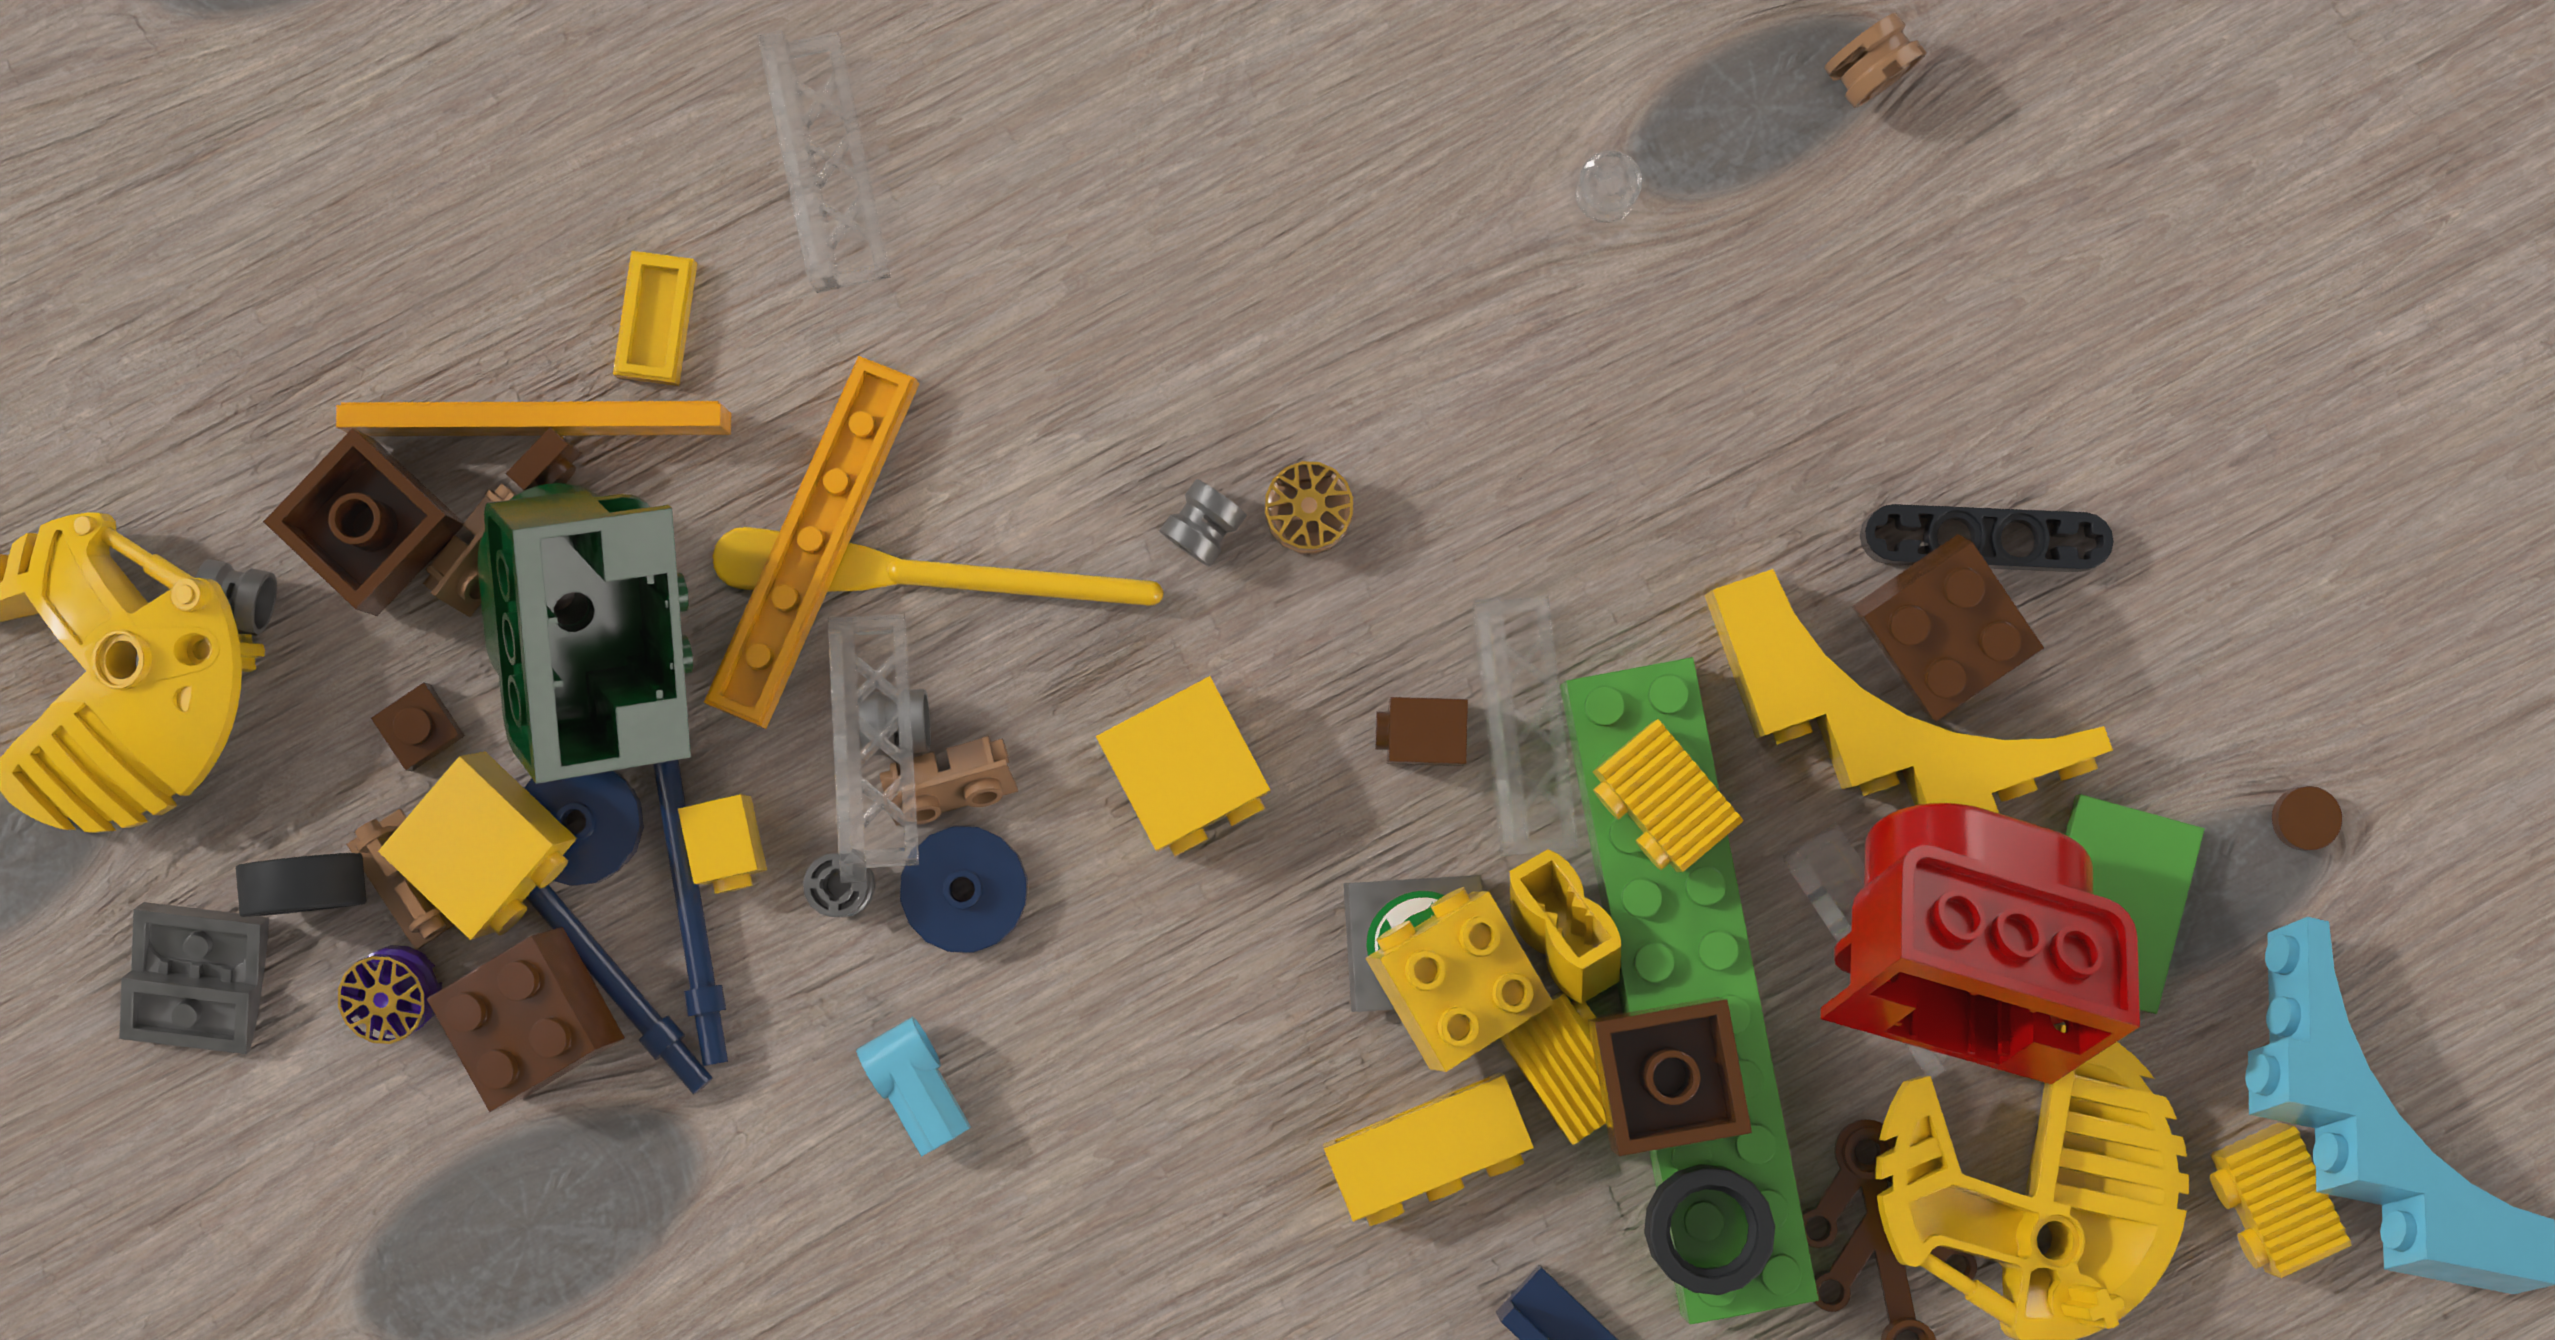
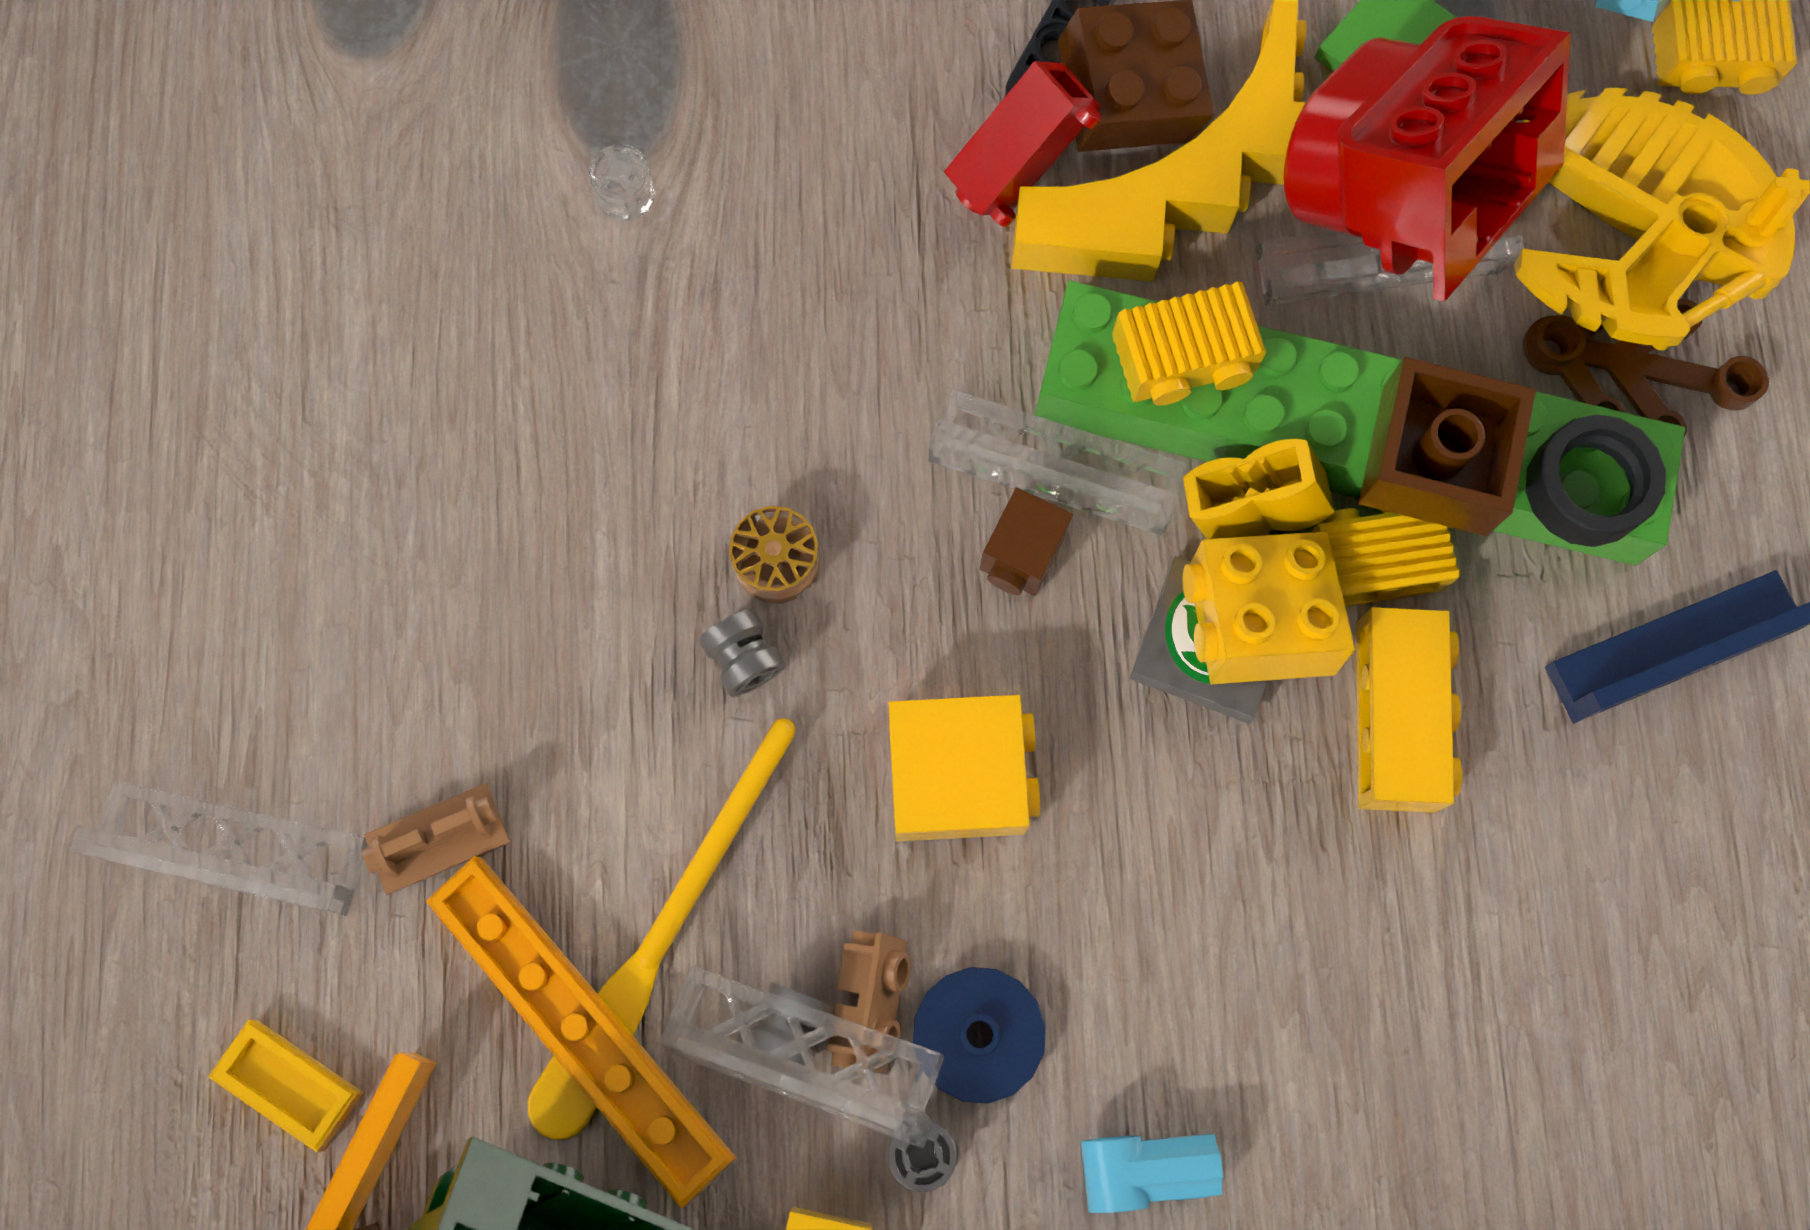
camera: 70 degrees left, 10 degrees down
none -> medium nougat hinge [362,783,511,895]
none -> red brick [944,61,1102,228]

